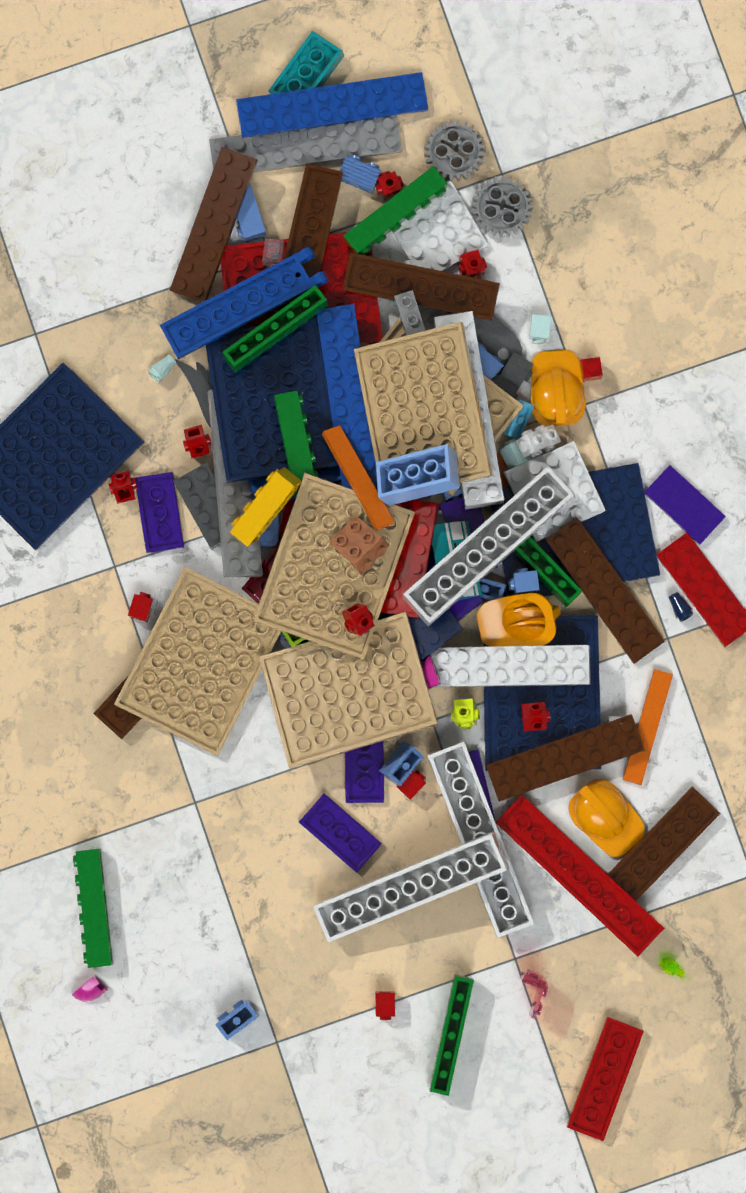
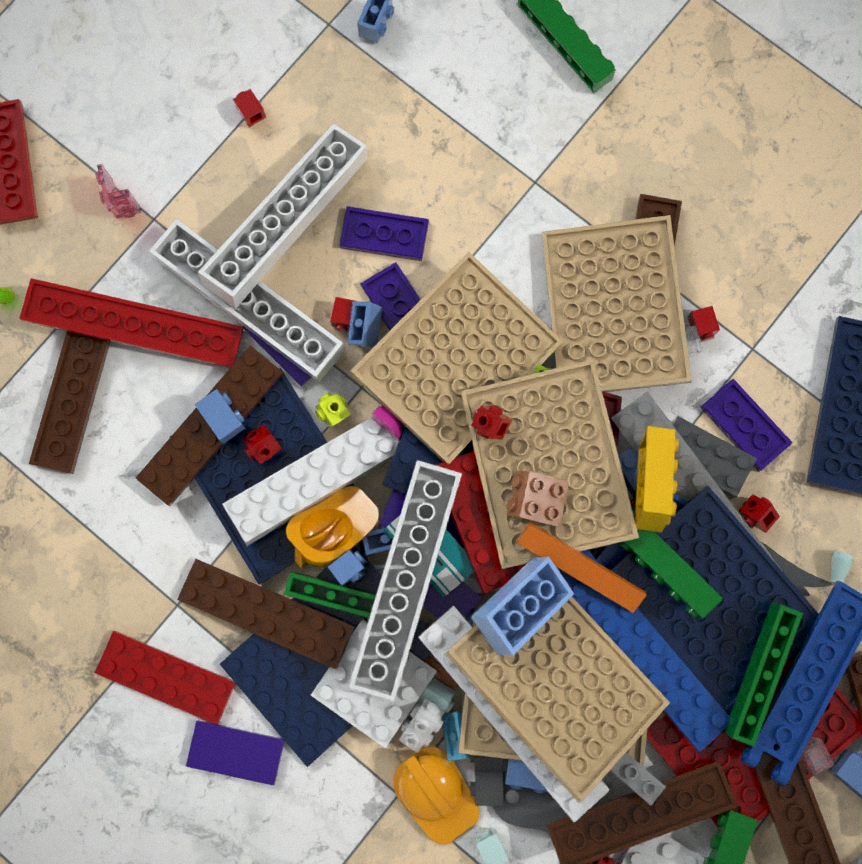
camera: 150 degrees right, 5 degrees down
red brick [109,471,137,504] -> none
green brick [429,974,474,1096] -> none
light orange piece [569,779,645,857] -> none
red brick [580,357,603,382] -> none
orange tile [622,669,673,785] -> none
dark blue cone [668,592,693,622] -> none
none -> medium blue brick [194,389,246,444]

